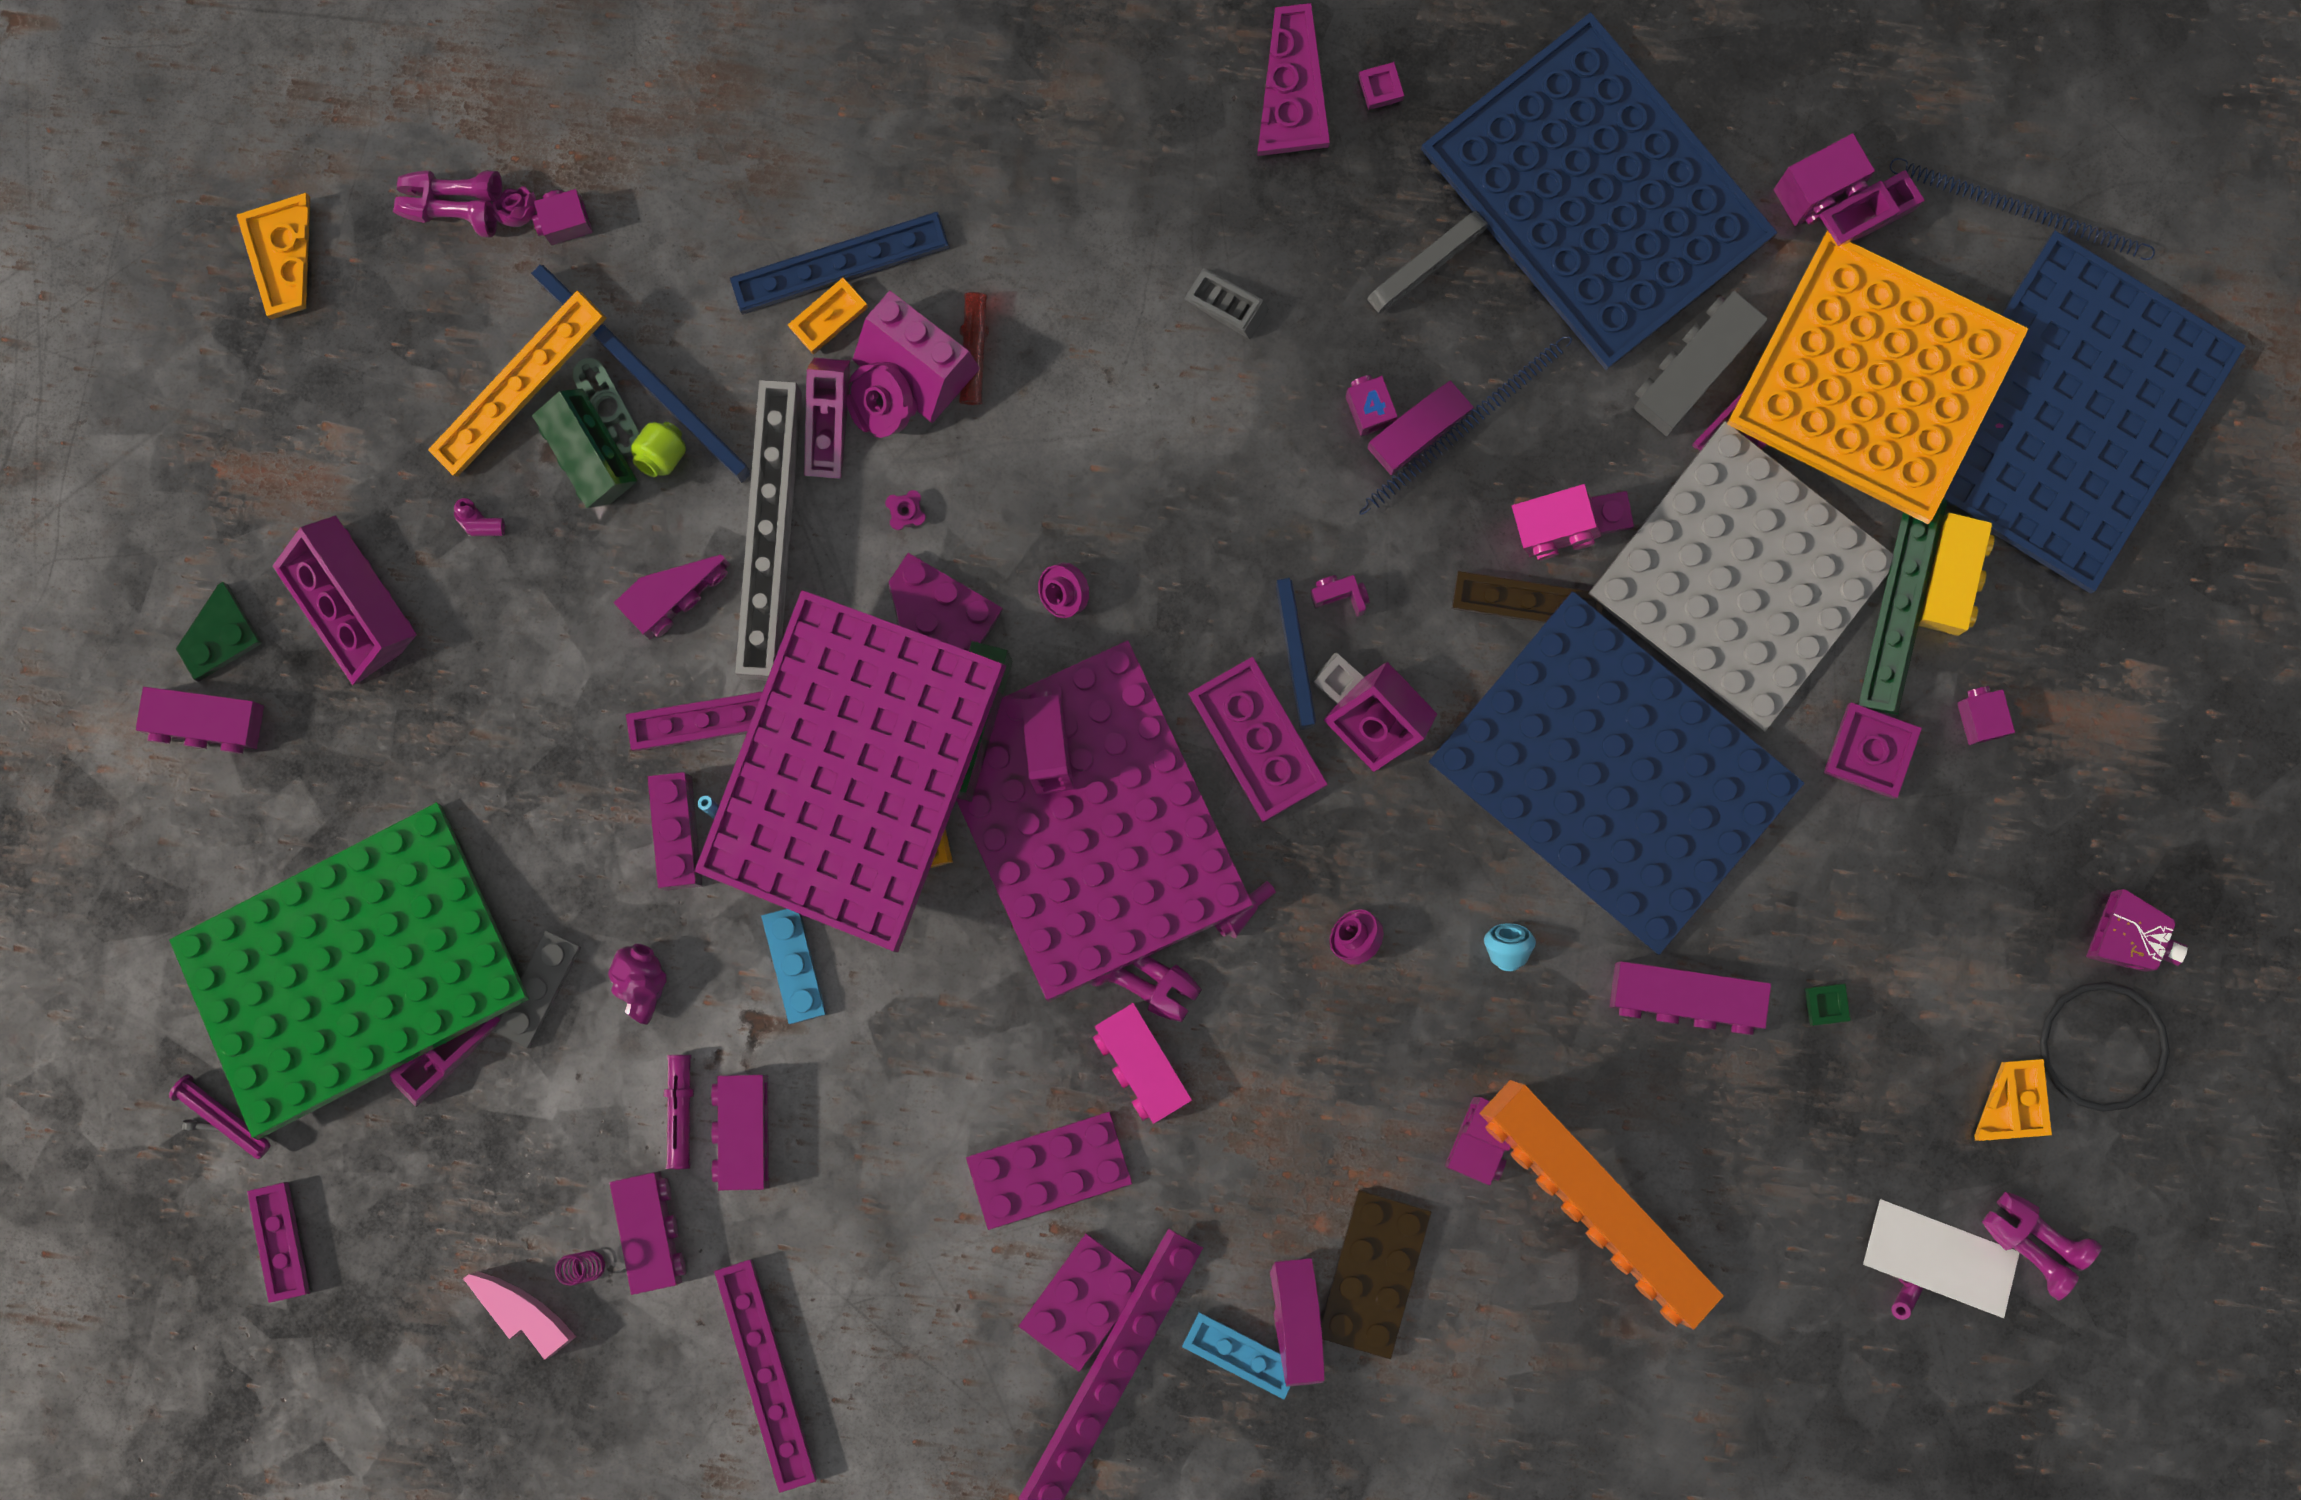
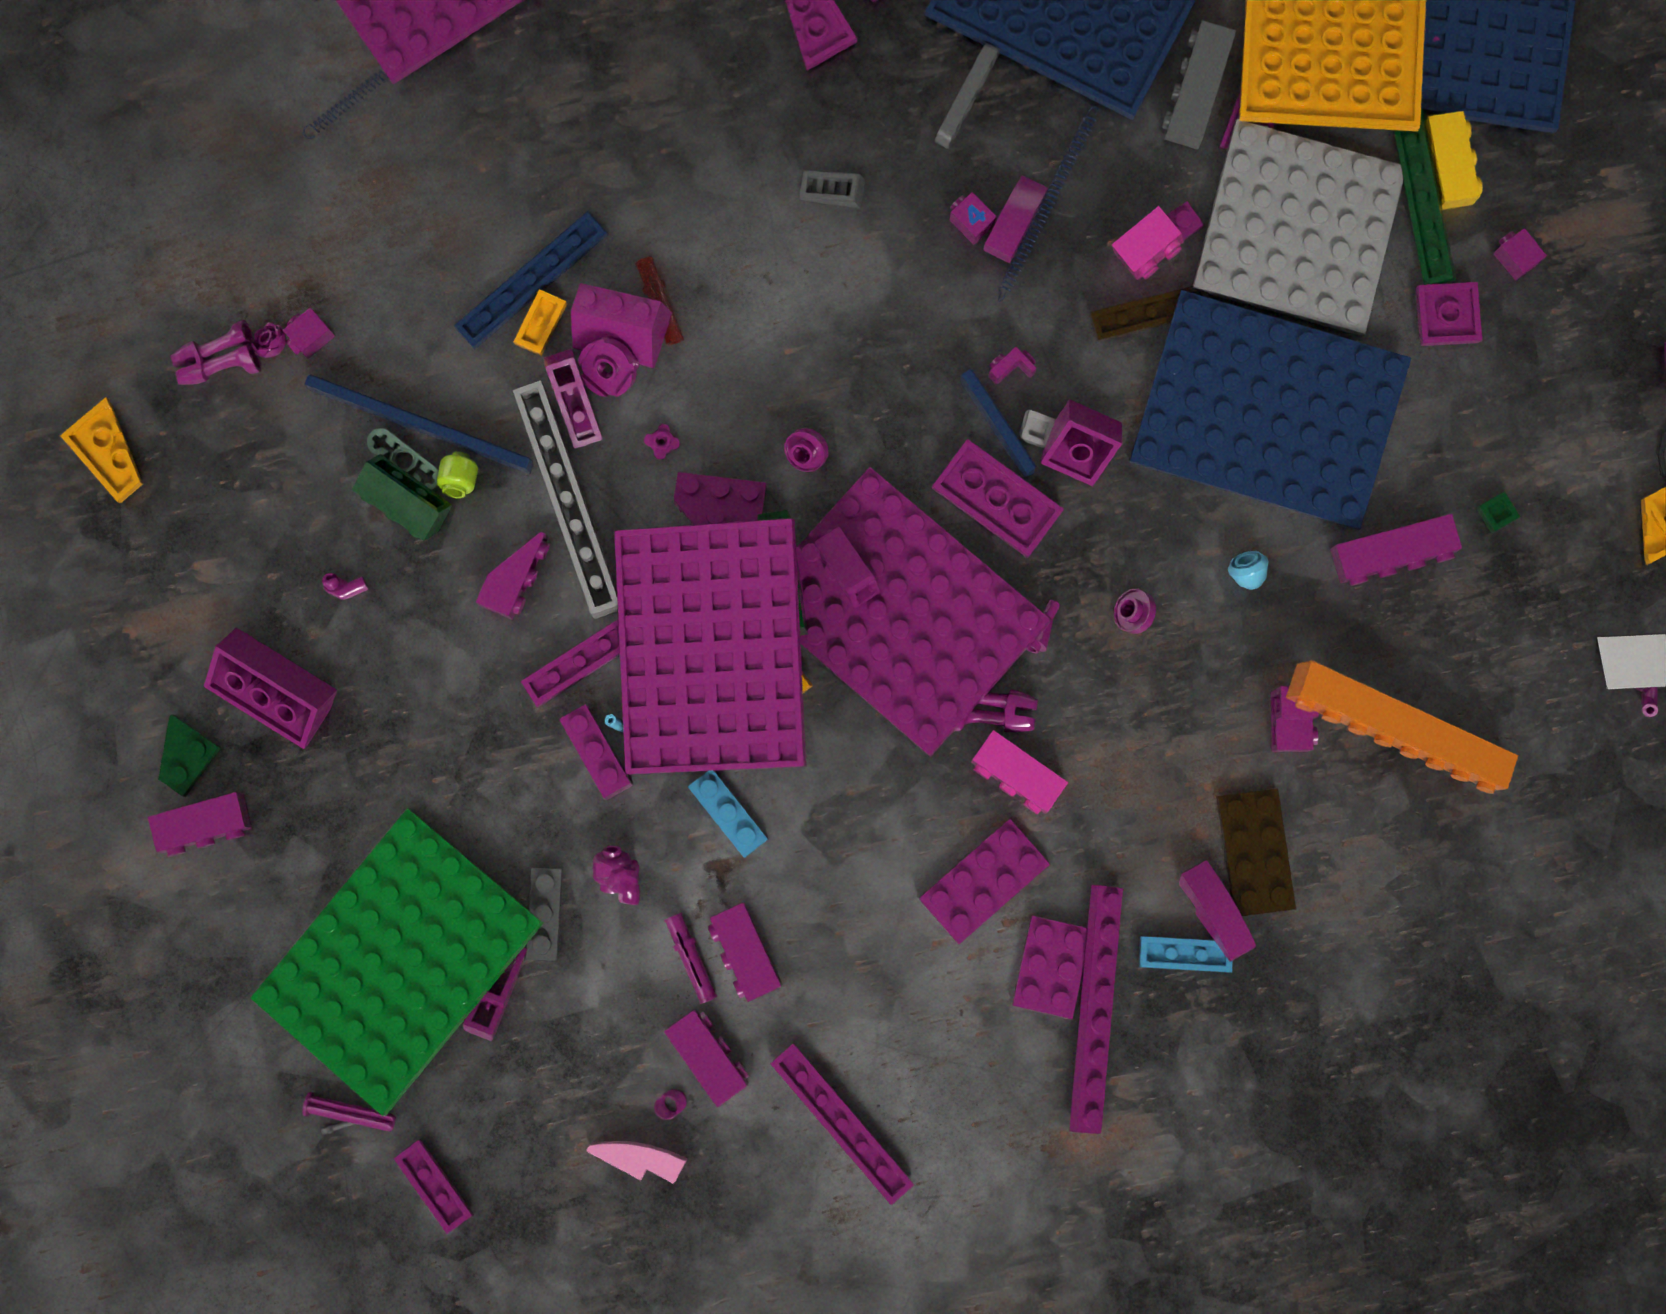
camera: 25 degrees left, 0 degrees up
light orange plate [428,291,607,476] -> none

